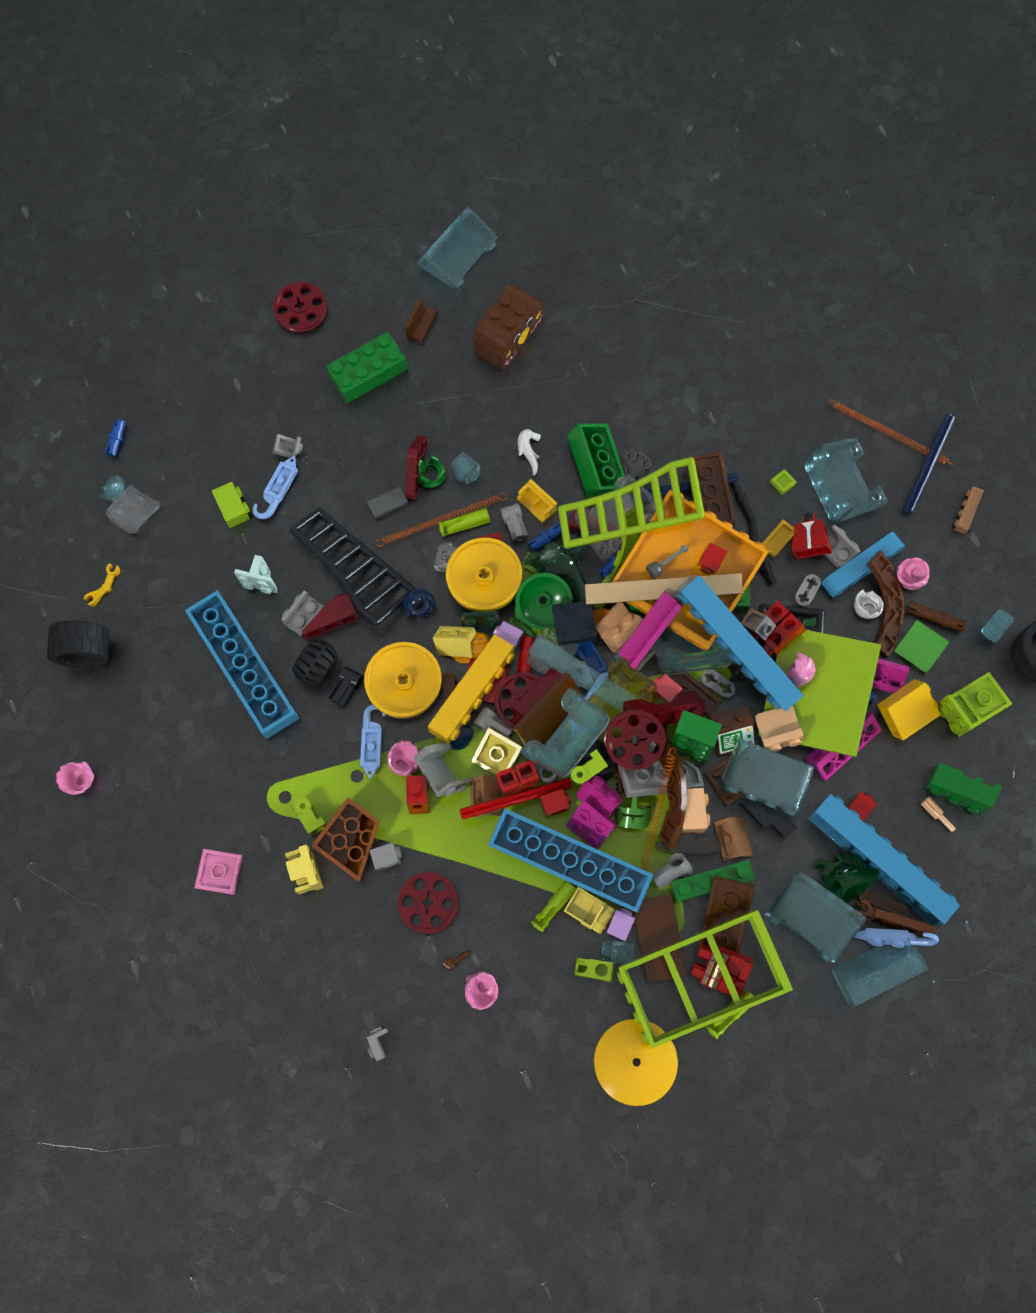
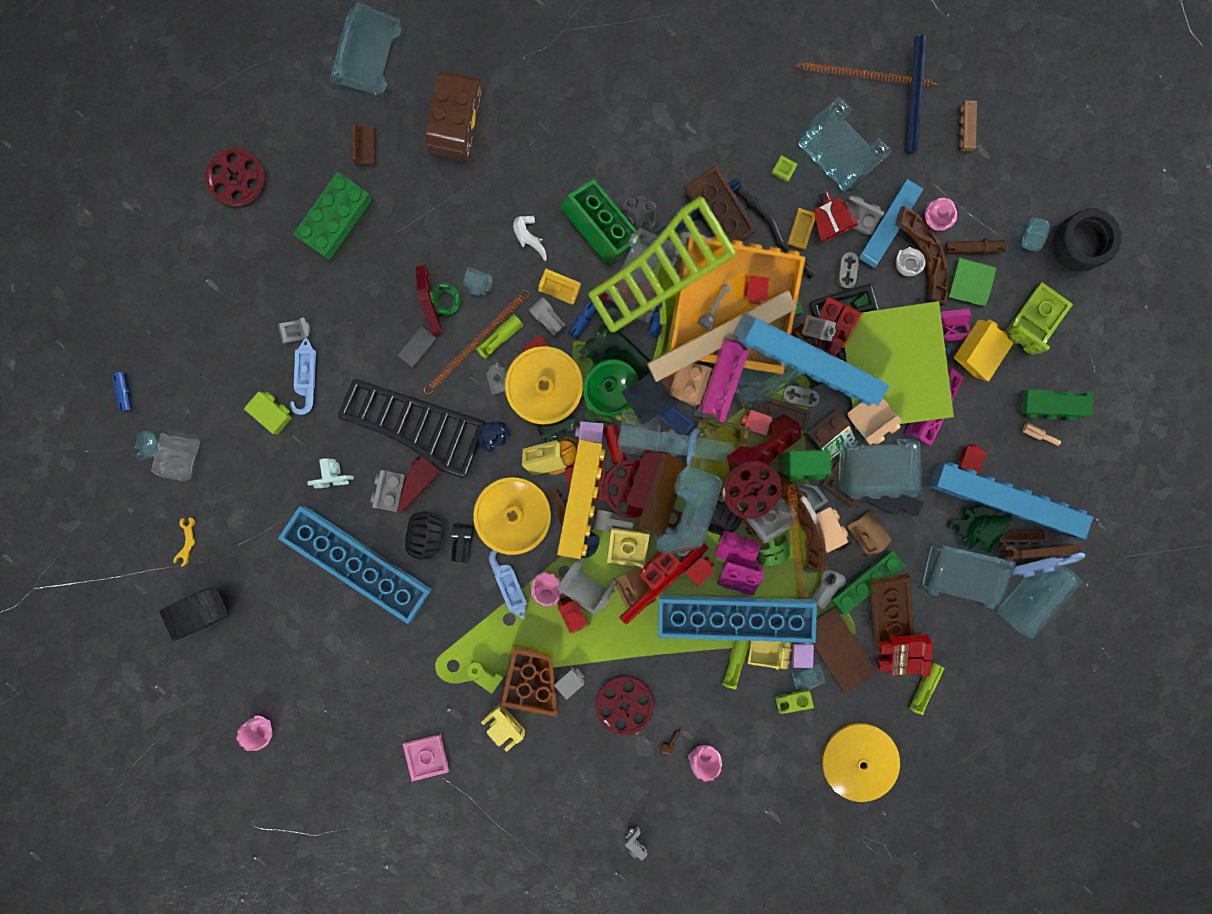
camera: 25 degrees left, 15 degrees up
lime leg [571,749,608,784] -> none
lime window [616,909,793,1048] -> none
bright pink hair [786,652,816,687] -> none

